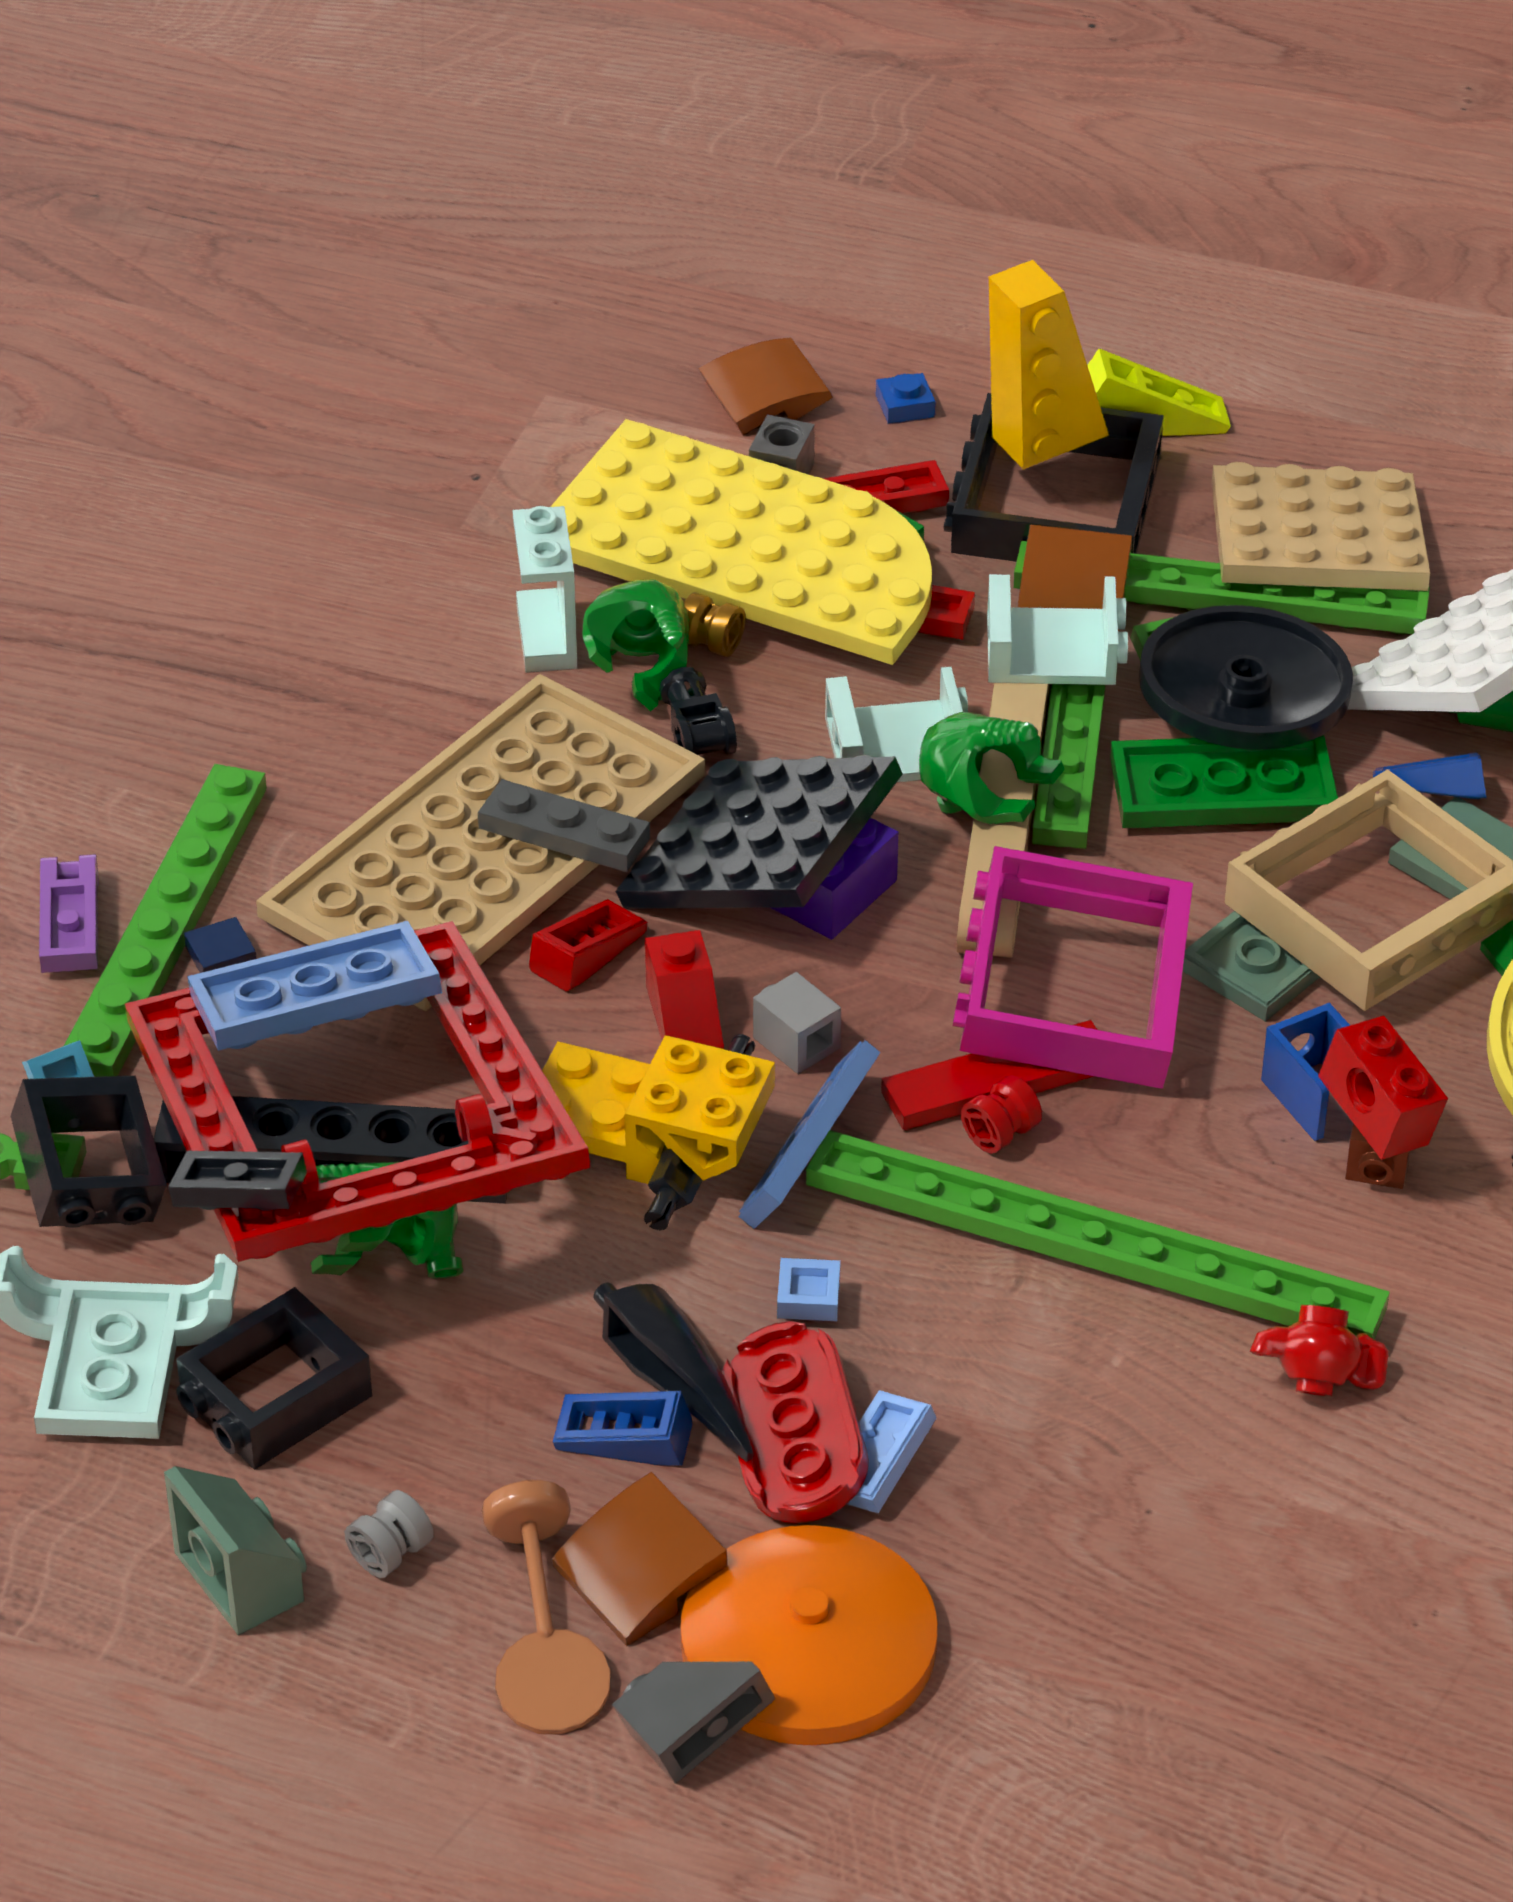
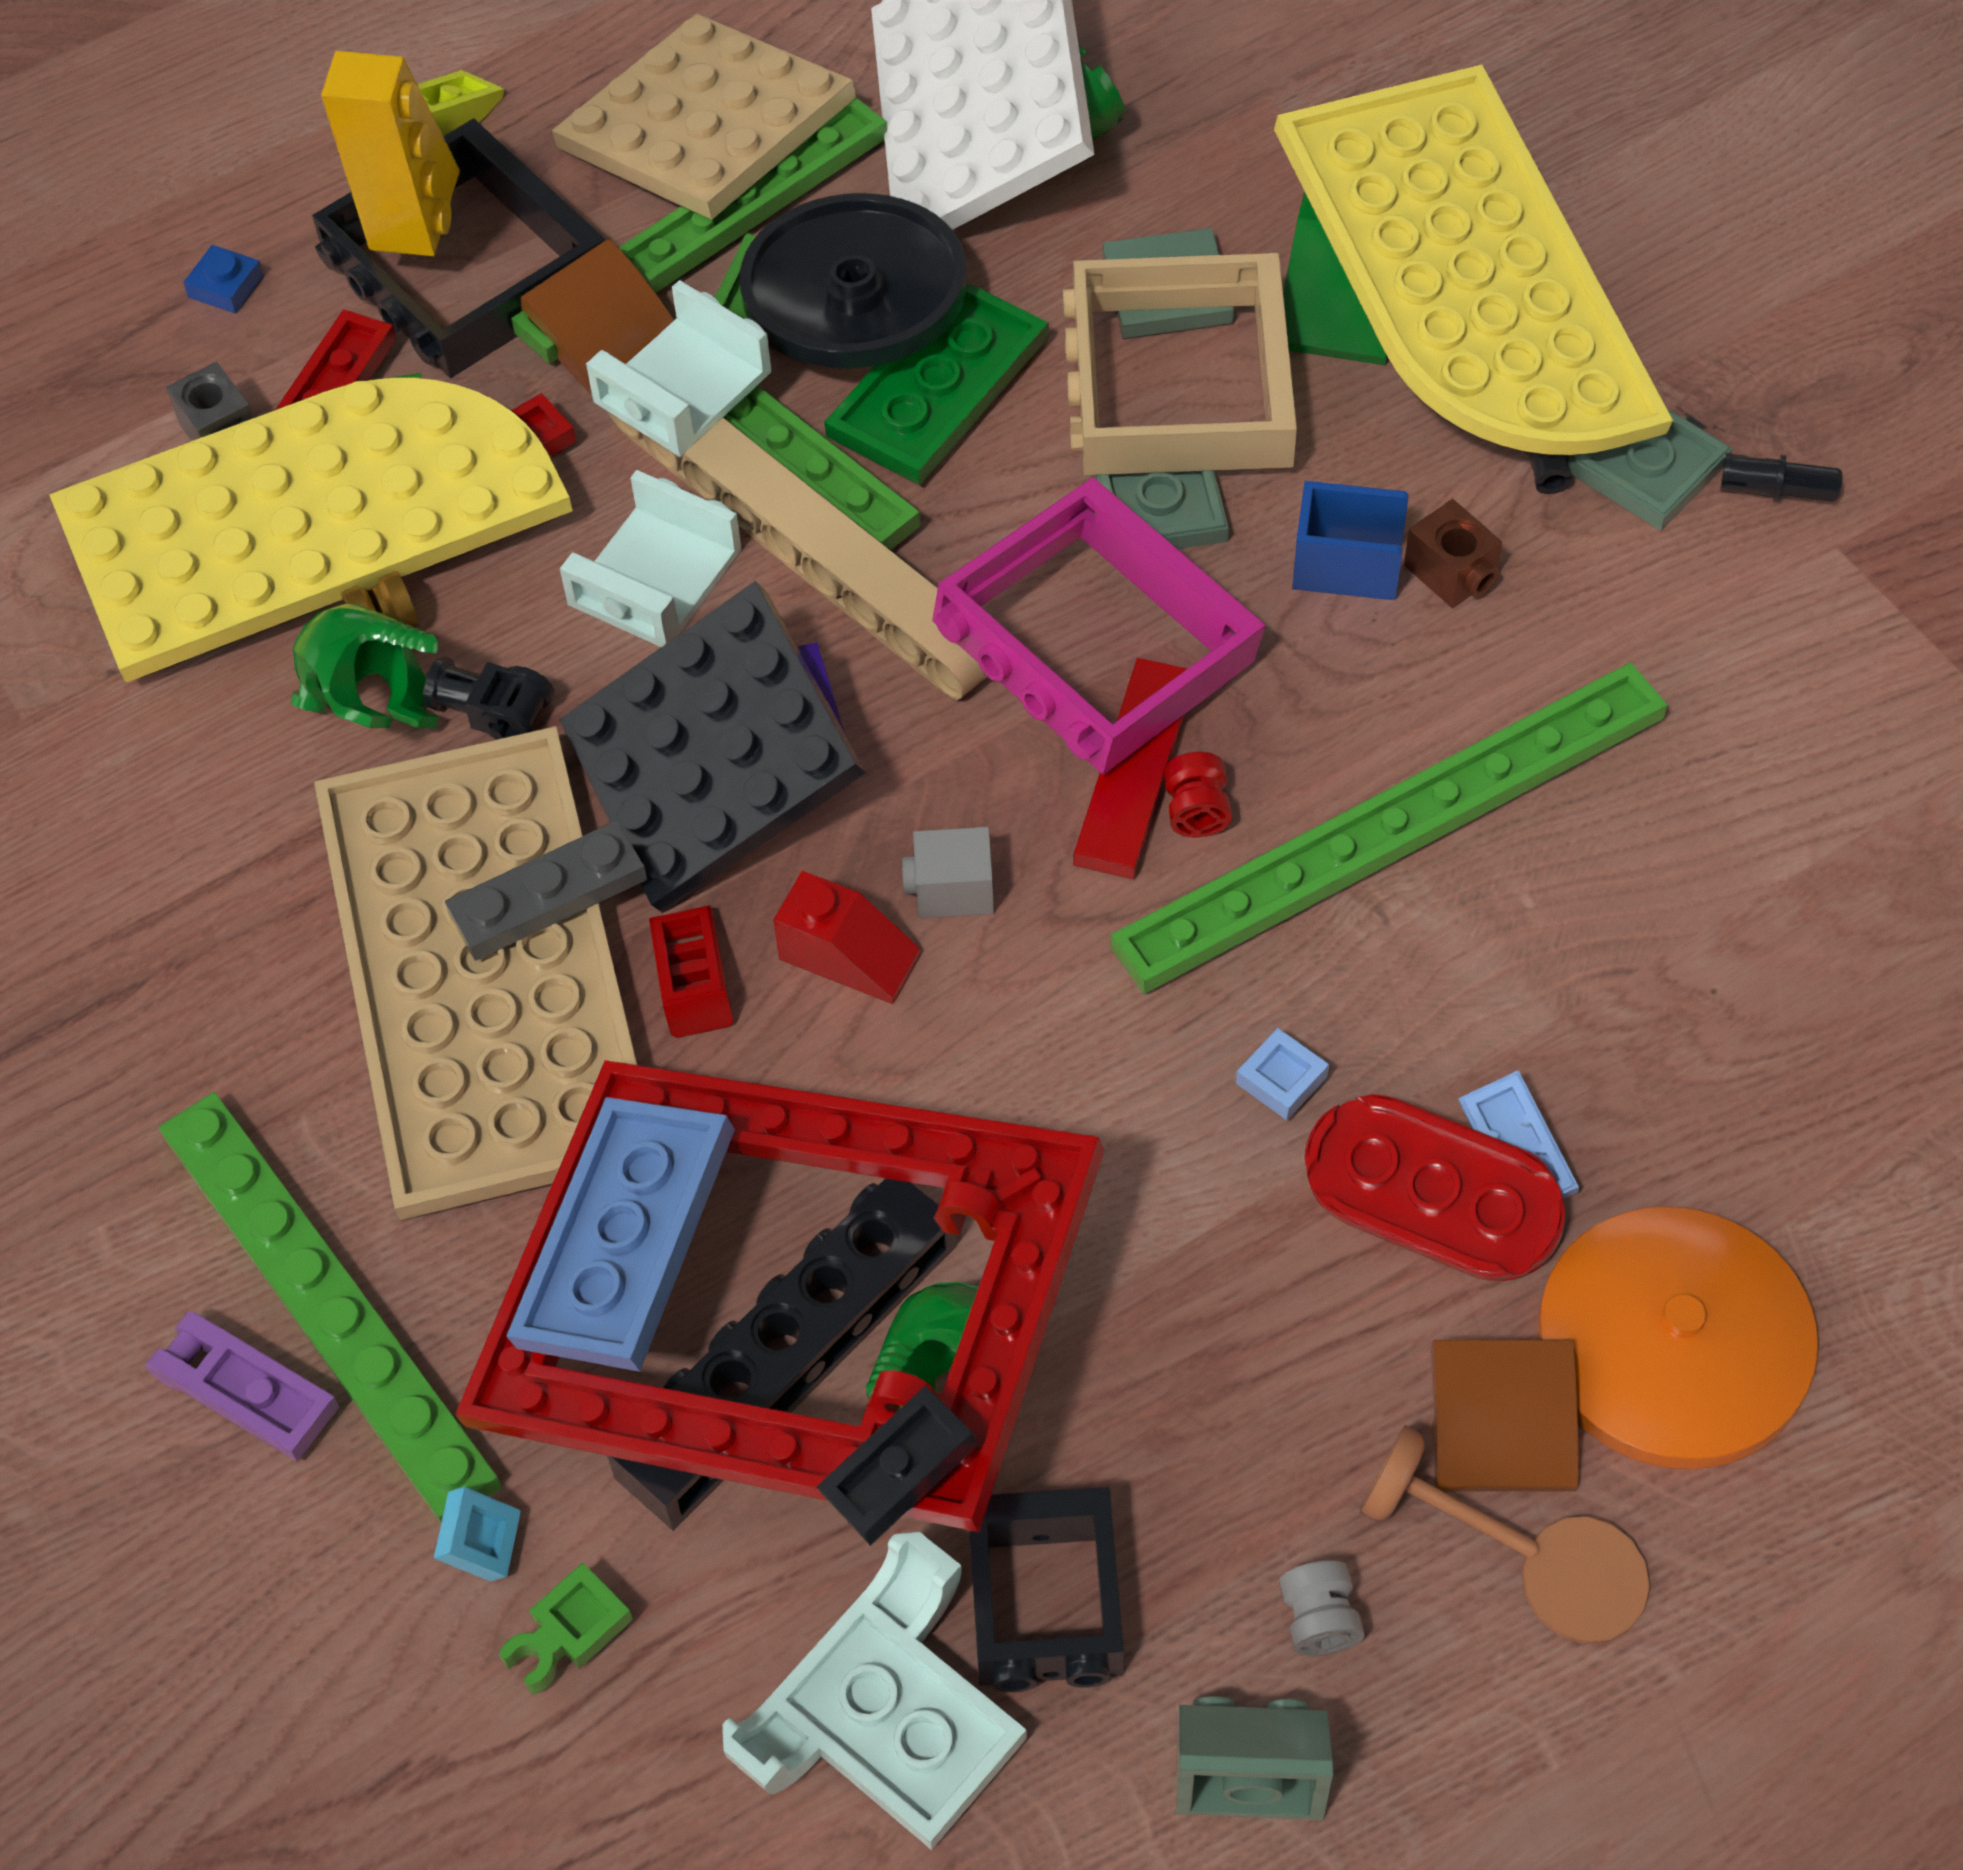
camera: 50 degrees left, 15 degrees up
black window [10,1075,167,1228] -> none
dark blue tile [184,917,257,973] -> none
light aqua panel [512,506,577,673] -> none
yellow piece [542,1034,775,1231] -> none
blue slope [553,1391,692,1466] -> none
black piece [593,1282,754,1462] -> none
dark grey slope [612,1662,775,1784] -> none
dark orange slope [698,338,833,435] -> none
medium blue tile [738,1040,881,1229] -> none
green piece [919,712,1065,824] -> none
red piece [1249,1305,1389,1396] -> none
red brick [1318,1015,1449,1160] -> none
blue slope [1373,753,1487,800] -> none

